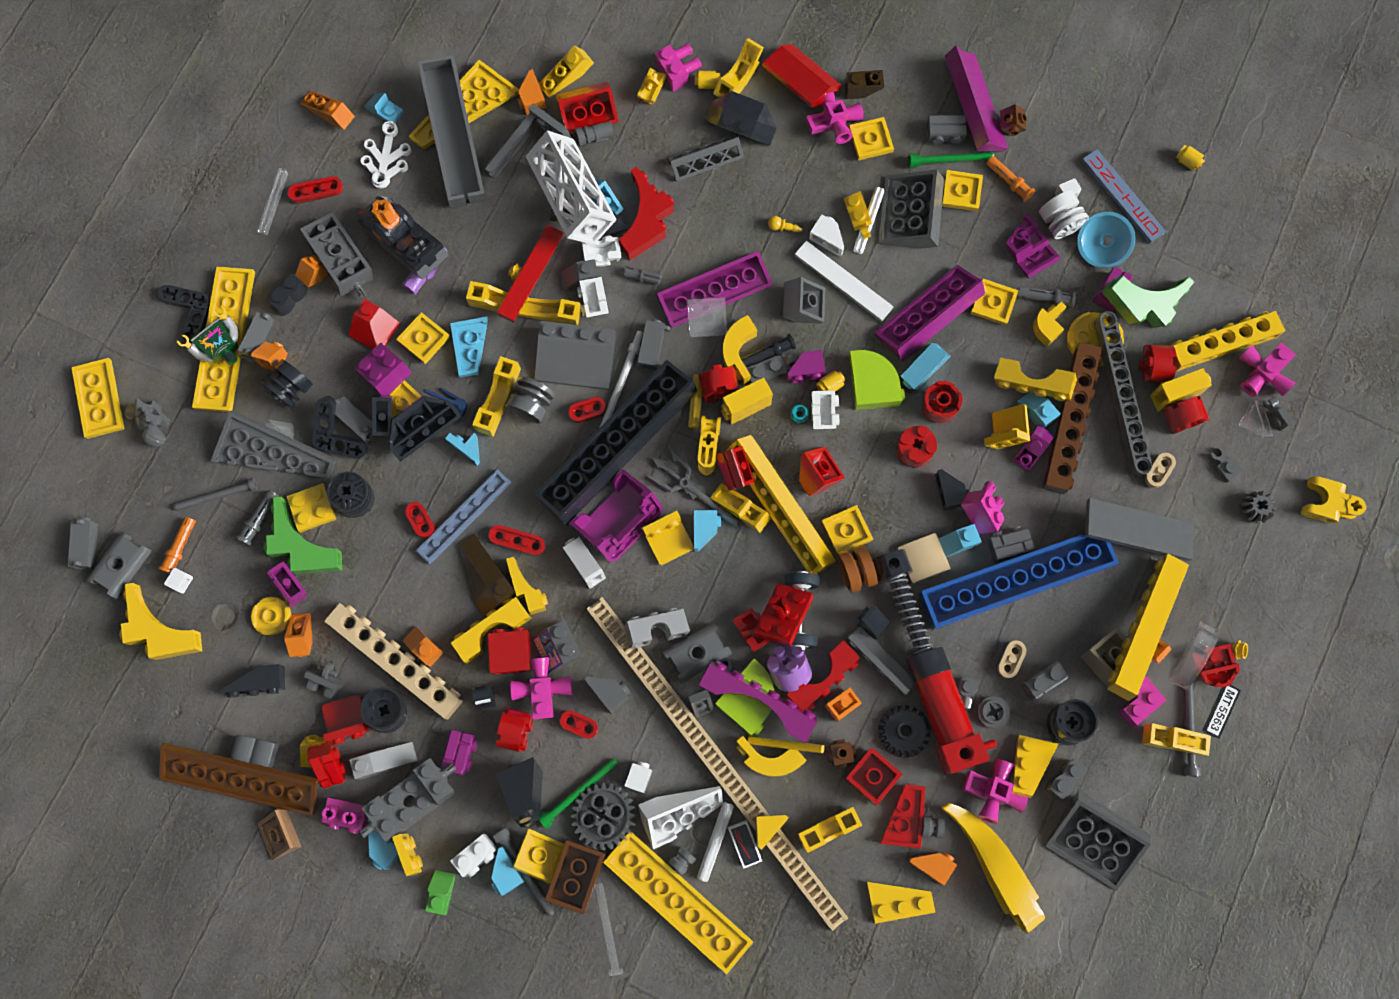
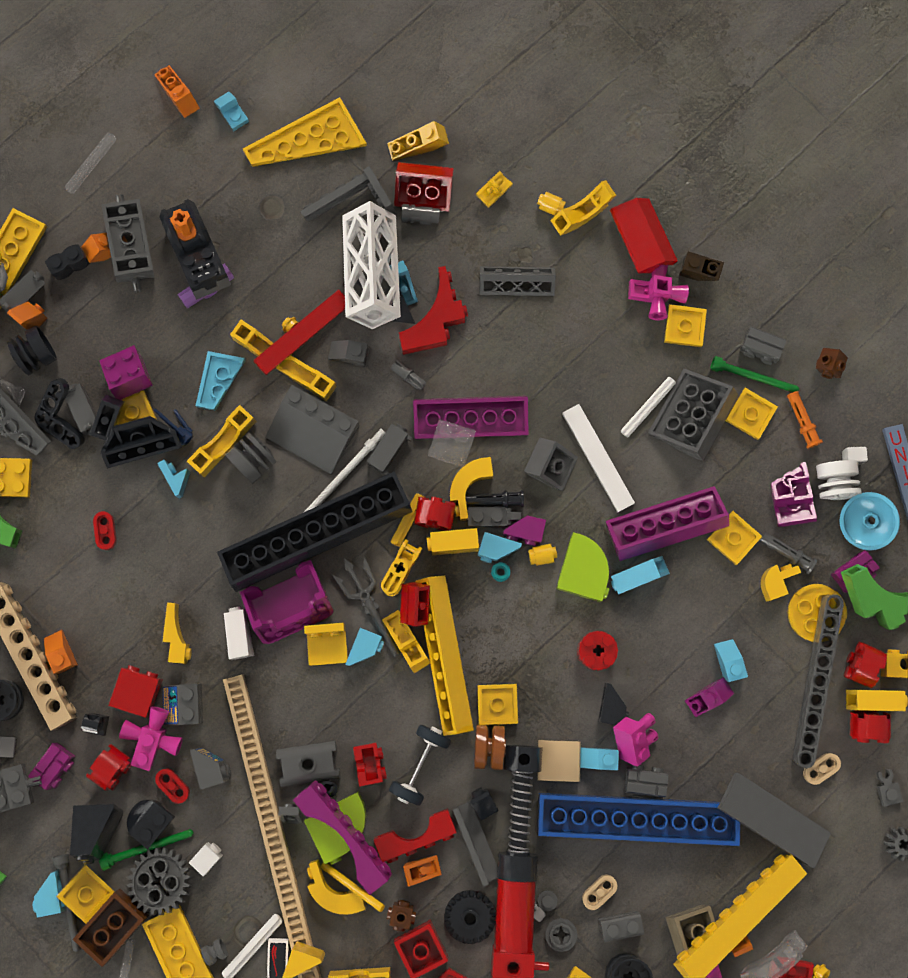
camera: 20 degrees right, 5 degrees up
red plate [288,176,343,204] -> none
black wheel [327,471,375,518] -> none
red slope [348,298,400,350] -> none
white plant [361,121,411,189] -> none
yellow plate [396,312,450,364] -> none
sand blue tile [415,469,511,564] -> none
dark grey piece [417,54,486,207] -> none
yellow arch [451,597,531,664] -> none
white brick [451,834,498,877] -> none
dark brown wedge [458,534,517,618] -> none
red plate [489,525,545,556] -> none
orange slope [517,69,547,115] -> none
red plate [569,397,606,423] -> none
white cylinder [577,277,609,317] -> none
white cylinder [582,236,621,267] -> none
light grey arch [624,608,690,649] -> none
white wedge [638,786,723,849] -> none
dark pink brick [655,43,702,92] -> none
black wedge [704,91,777,145] -> none
red plate [753,583,814,647] -> none
medium lavender brick [767,646,812,692] -> none
yellow bar [768,216,803,232] -> none
red slope [799,446,845,497] -> none
white slope [809,215,844,257] -> none
white cylinder [811,390,839,429] -> none
yellow plate [843,191,873,239] -> none
red brick [921,381,963,423] -> none
magenta arch [945,45,1008,152] -> none
yellow bracket [984,404,1030,450] -> none
yellow arch [994,357,1077,401] -> none
reddish brown brick [1042,342,1103,494] -> none
none -> black slope [127,799,175,849]
none -> medium azure slope [478,532,522,563]

